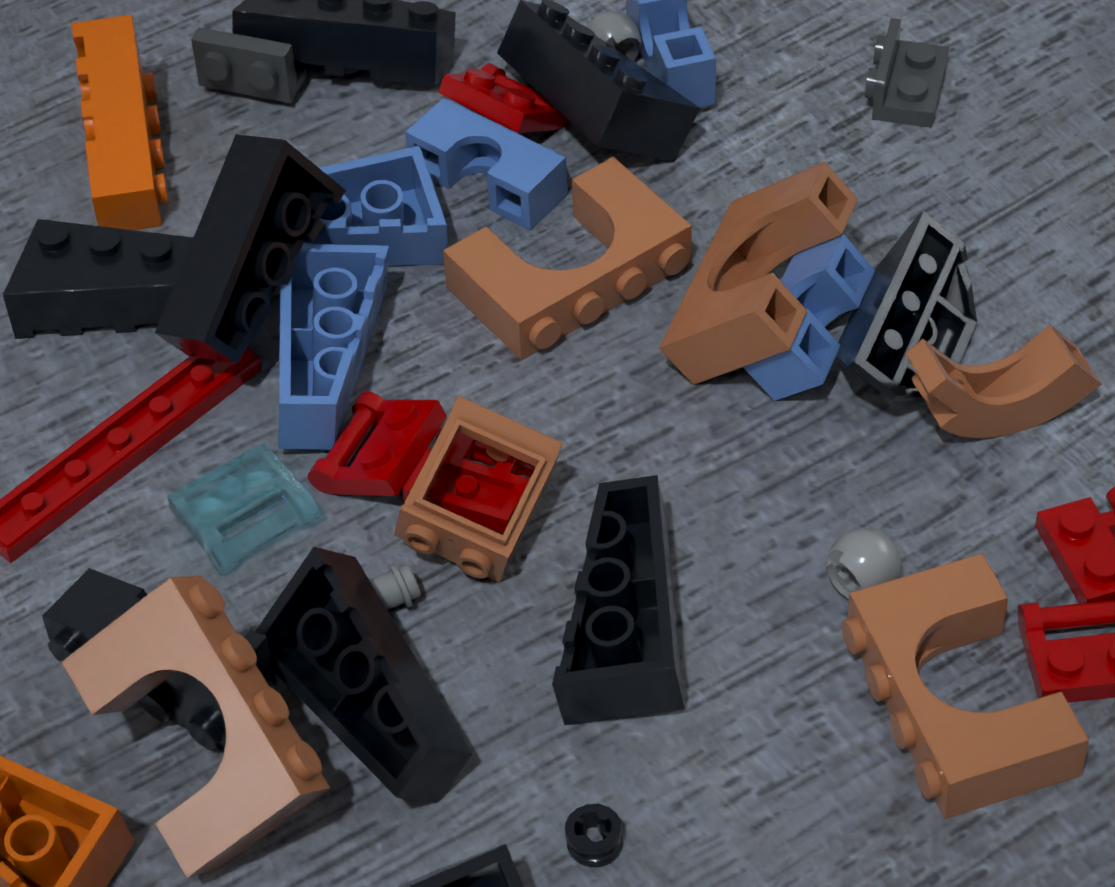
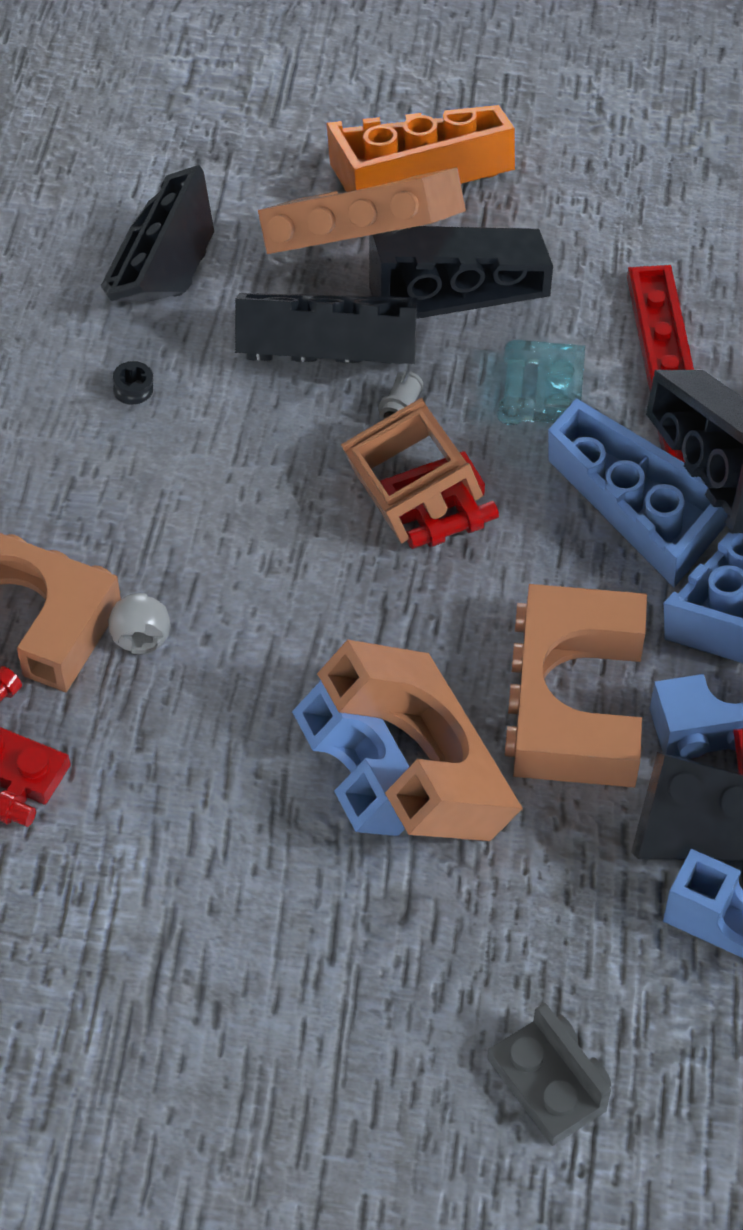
camera: 130 degrees right, 5 degrees up
red plate [308,392,447,496] -> none
black wedge [552,475,685,726] -> none
black wedge [837,211,977,402] -> none
nougat arch [905,325,1102,438] -> none

